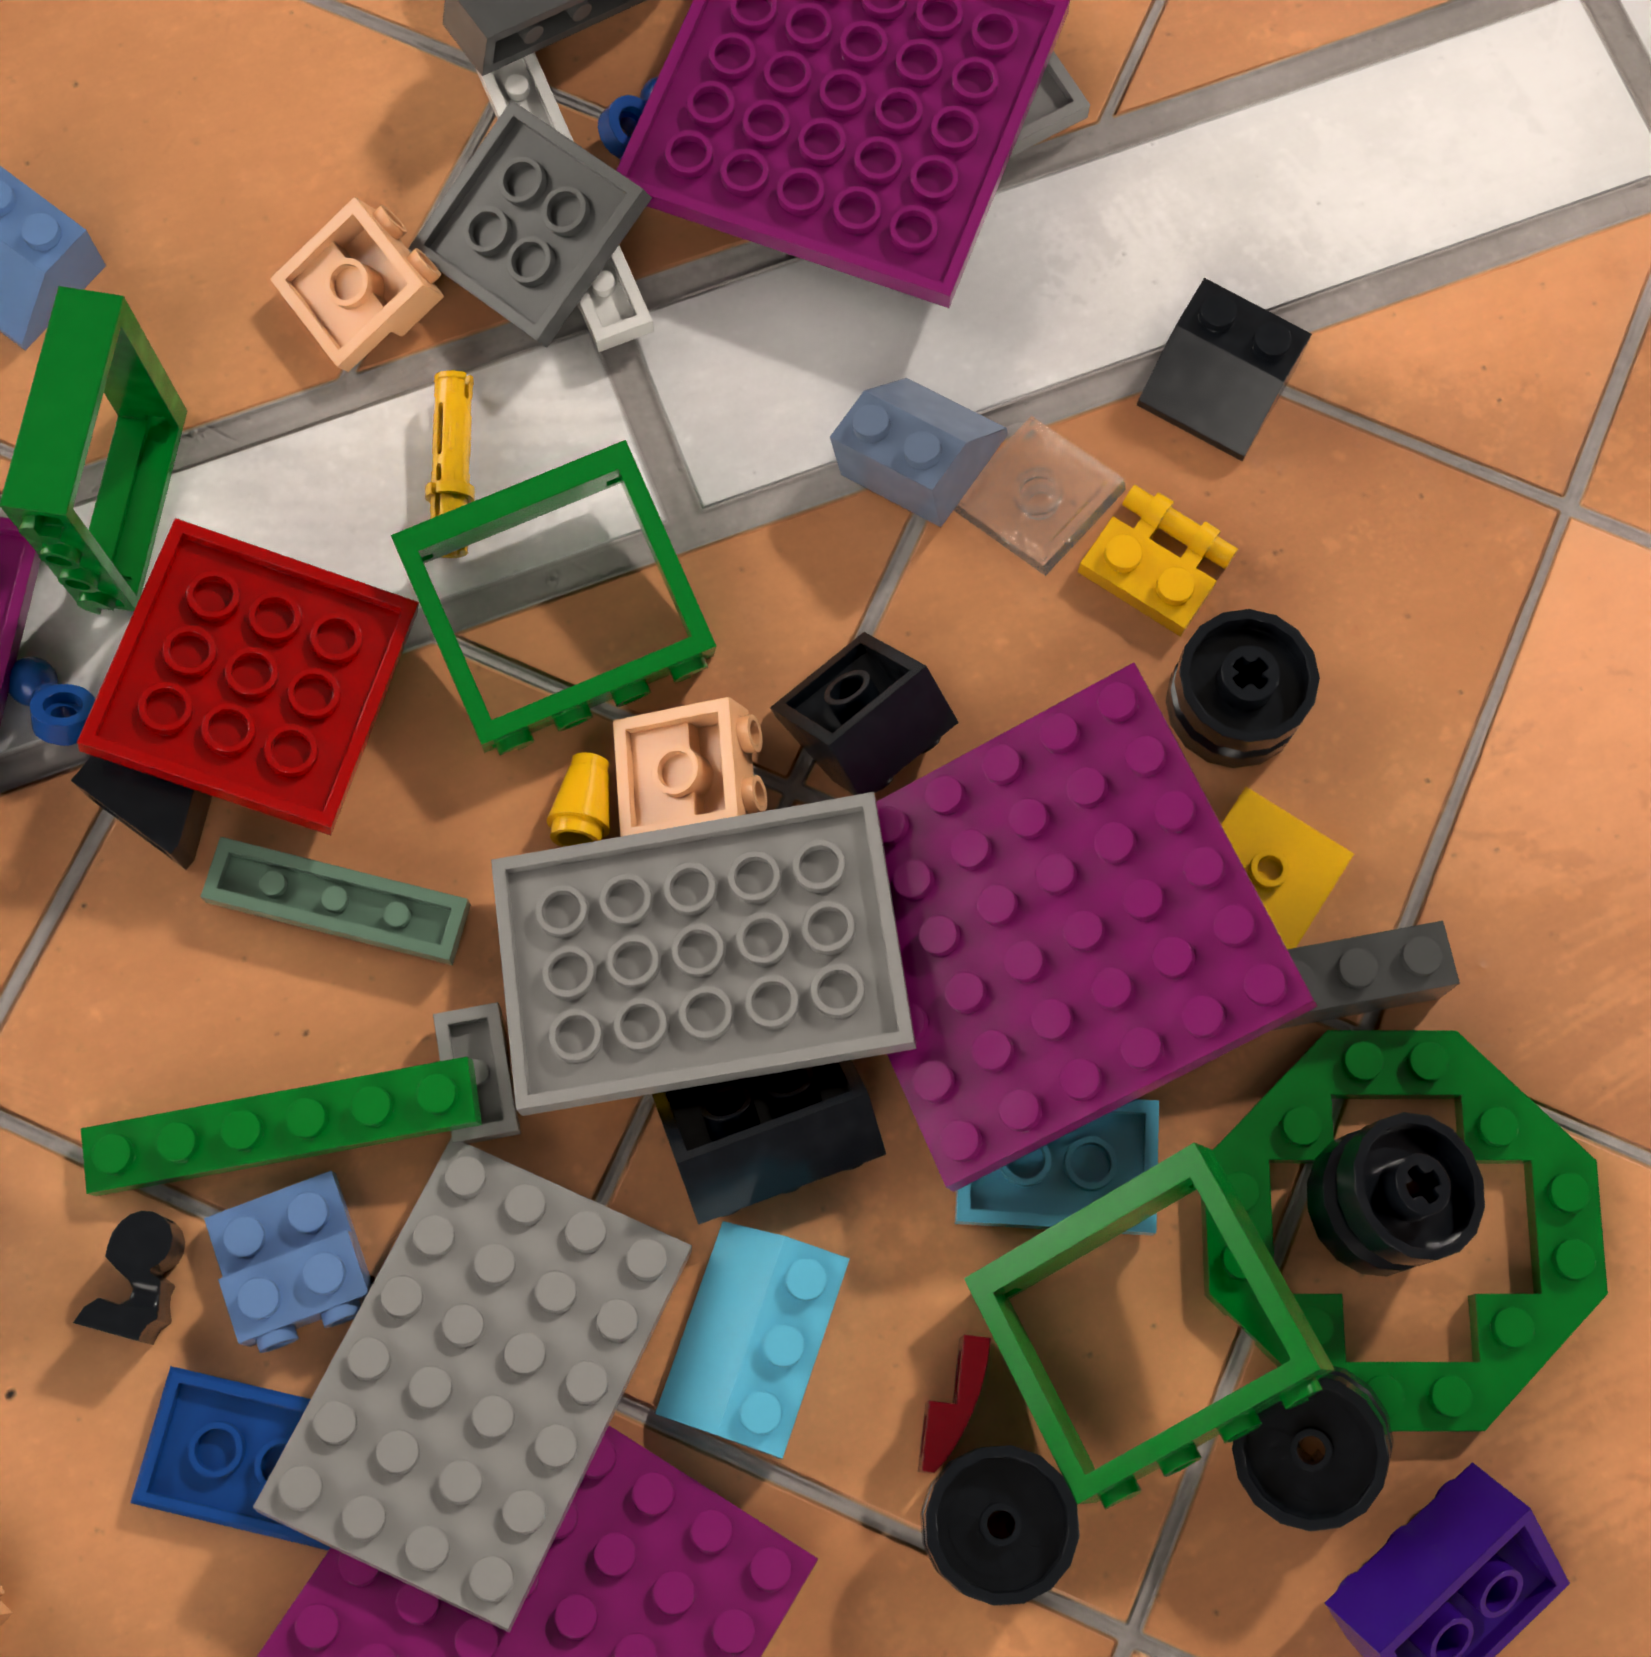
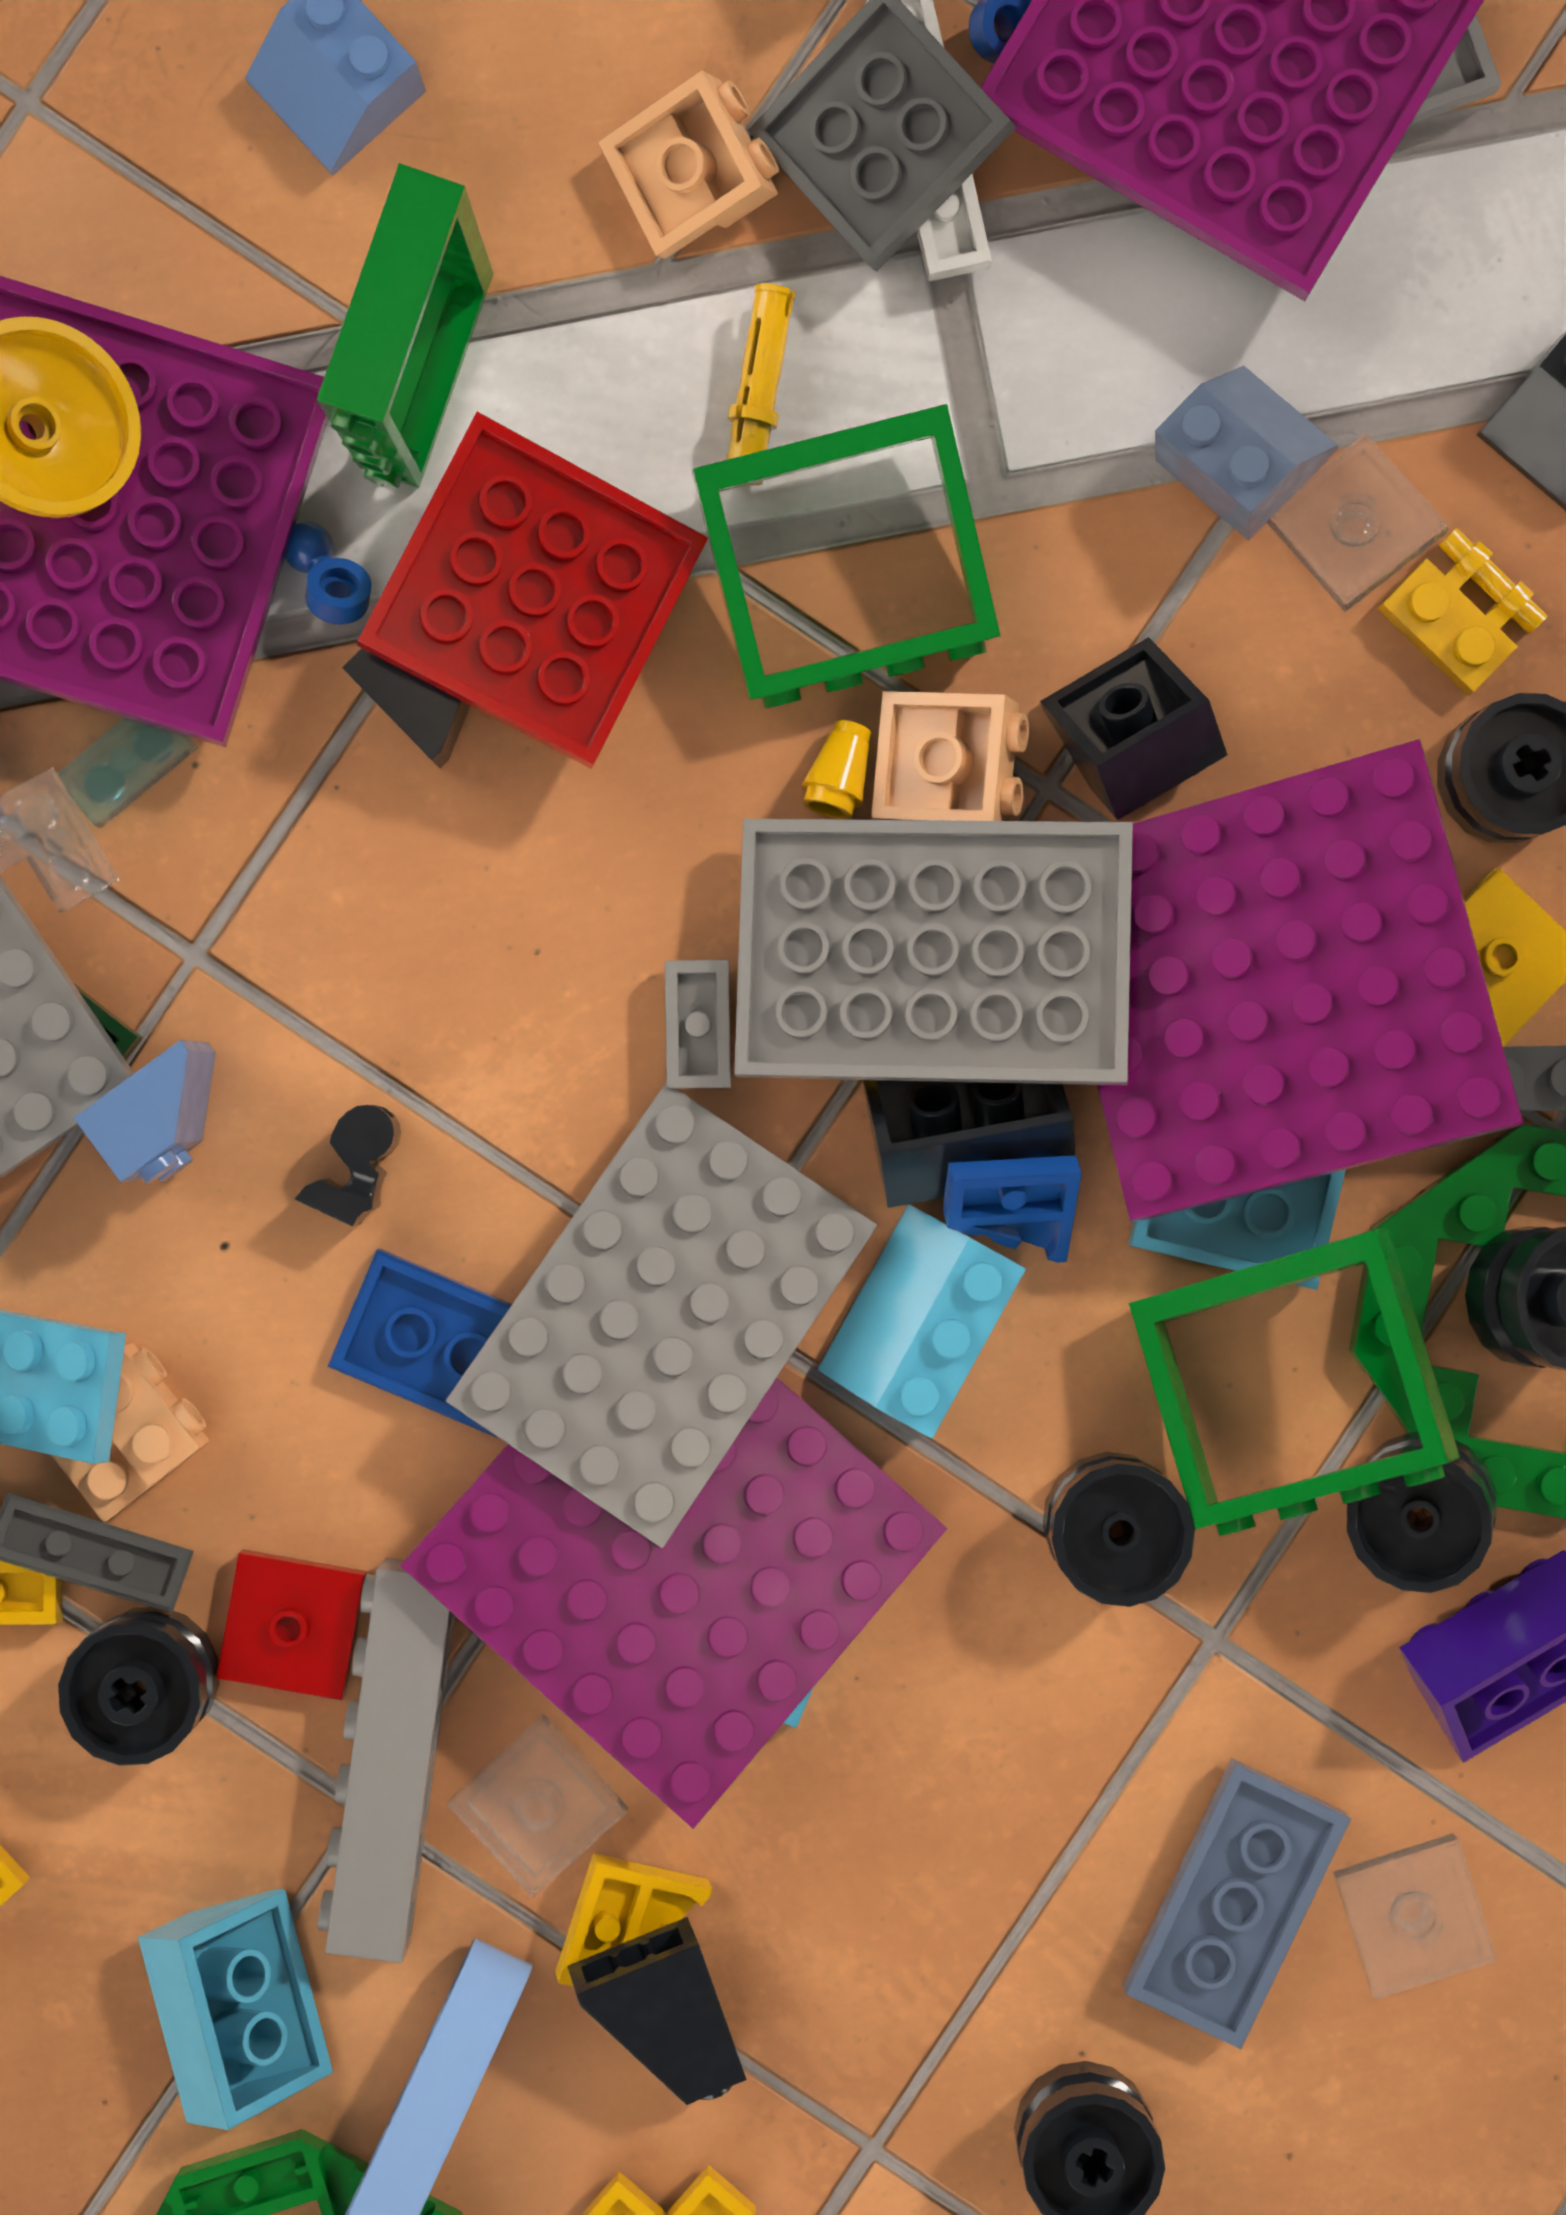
camera: 15 degrees right, 15 degrees up
green plate [81,1056,482,1196] -> none
sand green plate [200,837,471,966] -> none
medium blue plate [204,1170,373,1353] -> none
dark red slope [918,1334,991,1473] -> none
none -> blue wing [943,1155,1082,1263]

